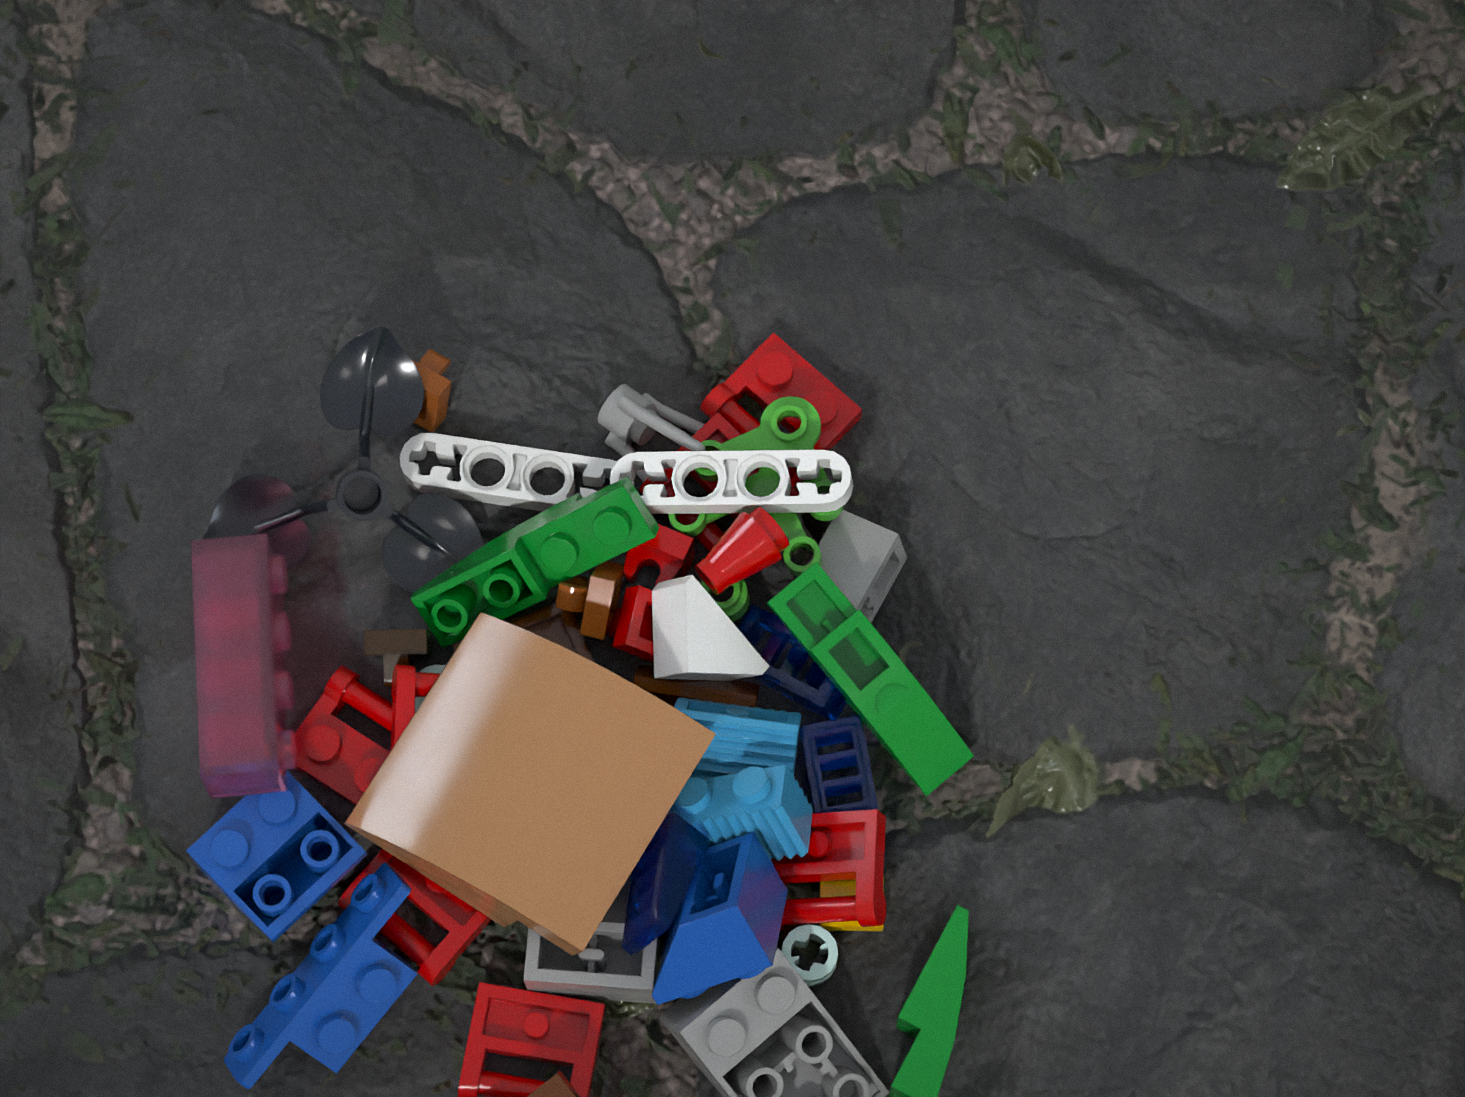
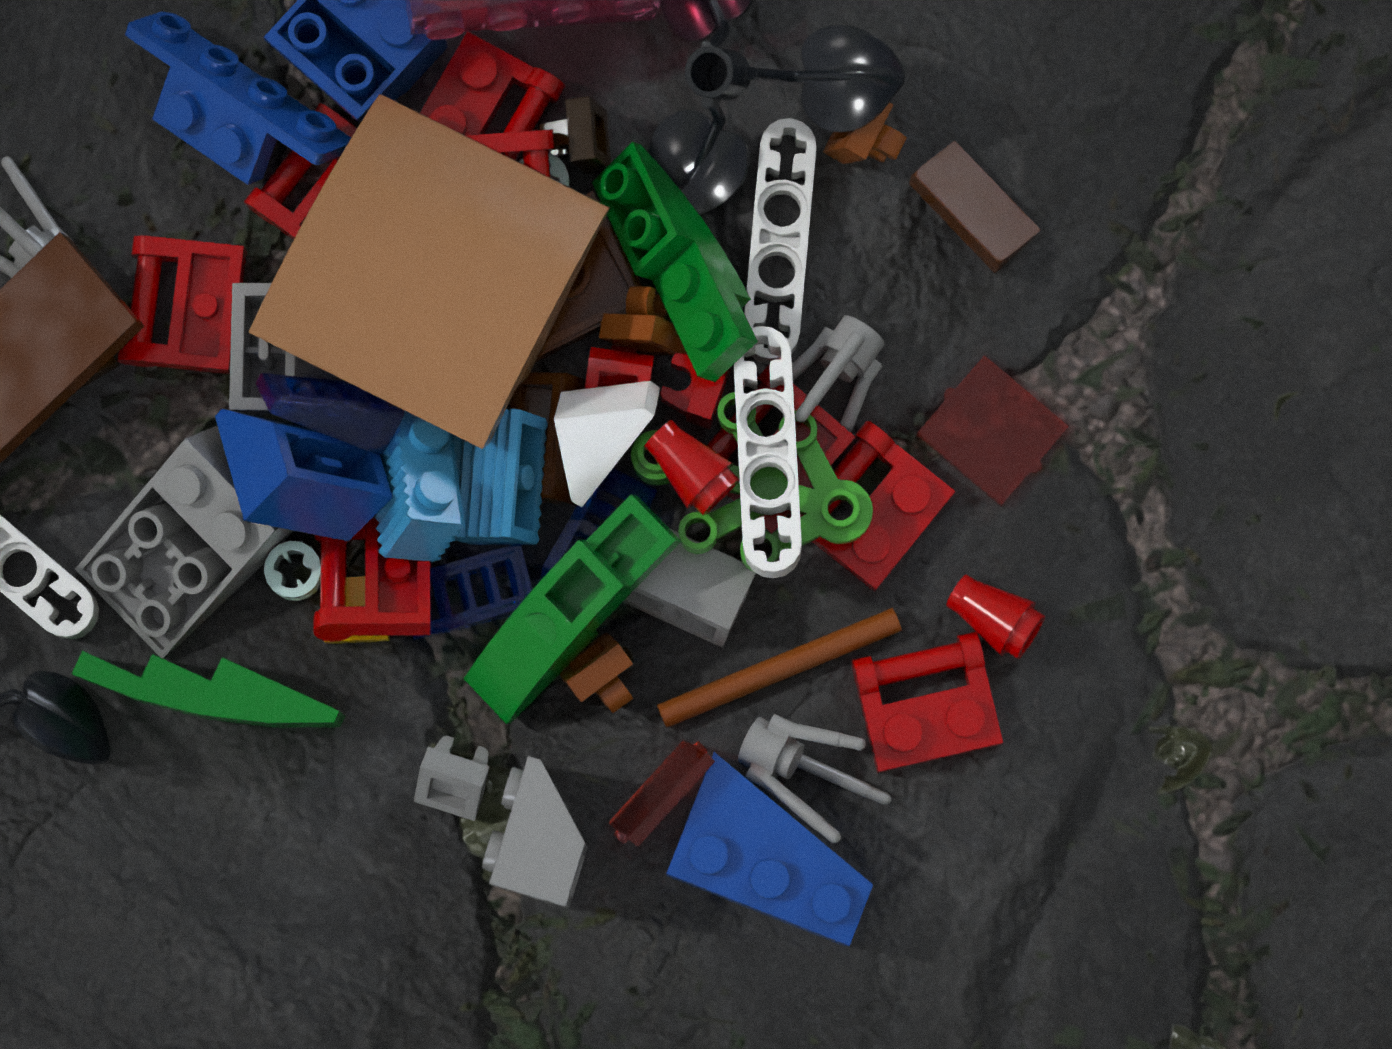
camera: 80 degrees right, 10 degrees up
none -> light grey tile [414,736,490,821]
none -> light grey slope [482,756,588,909]
none -> dark orange tile [559,632,633,713]
none -> clear red piece [608,740,715,847]
none -> dark orange bar [657,608,902,728]
none -> blue wedge [666,752,873,947]
none -> light grey plant [738,714,892,843]
none -> red plate [851,631,1004,773]
none -> reddish brown slope [909,140,1041,273]
none -> clear red piece [916,355,1069,506]
none -> red cone [946,574,1046,659]

